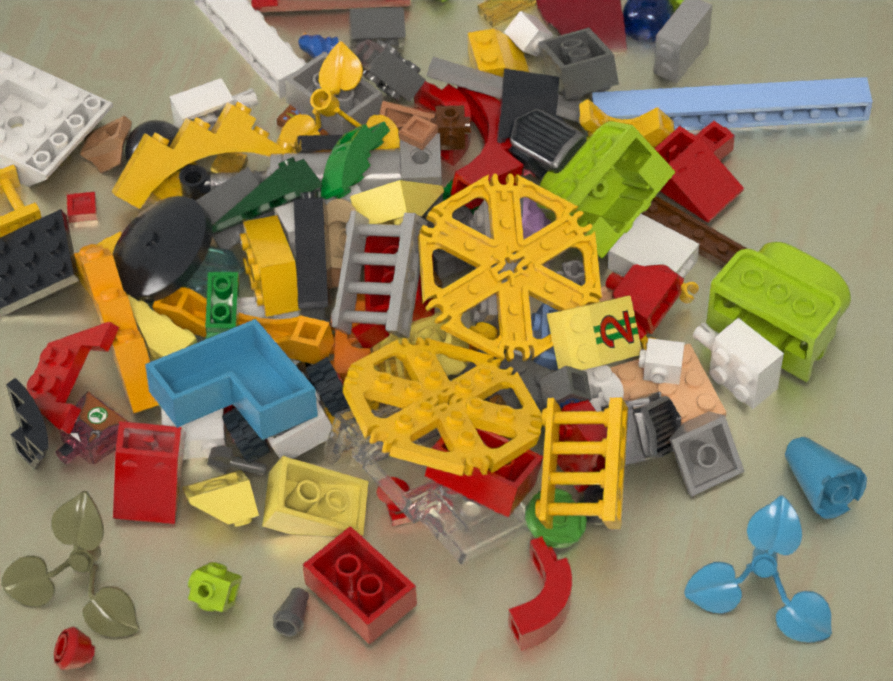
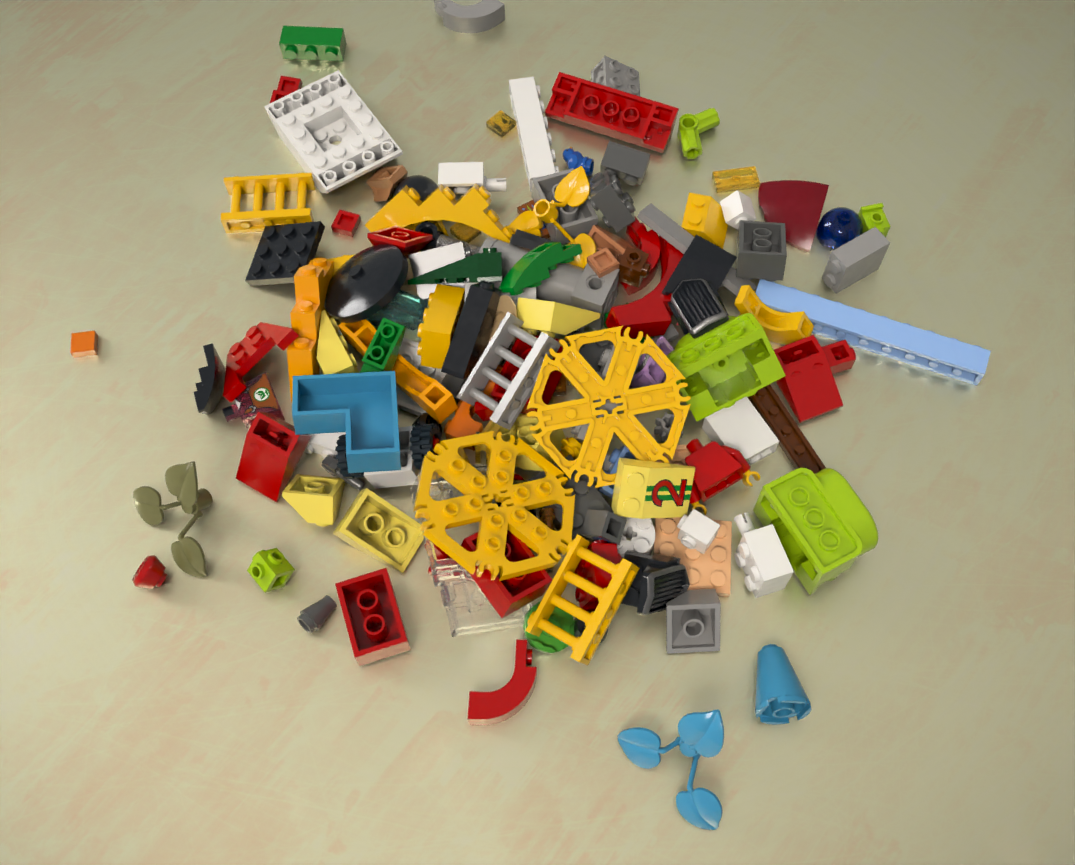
camera: 25 degrees right, 10 degrees up
none -> red slope [367,226,433,259]
none -> clear yellow tile [486,110,516,138]

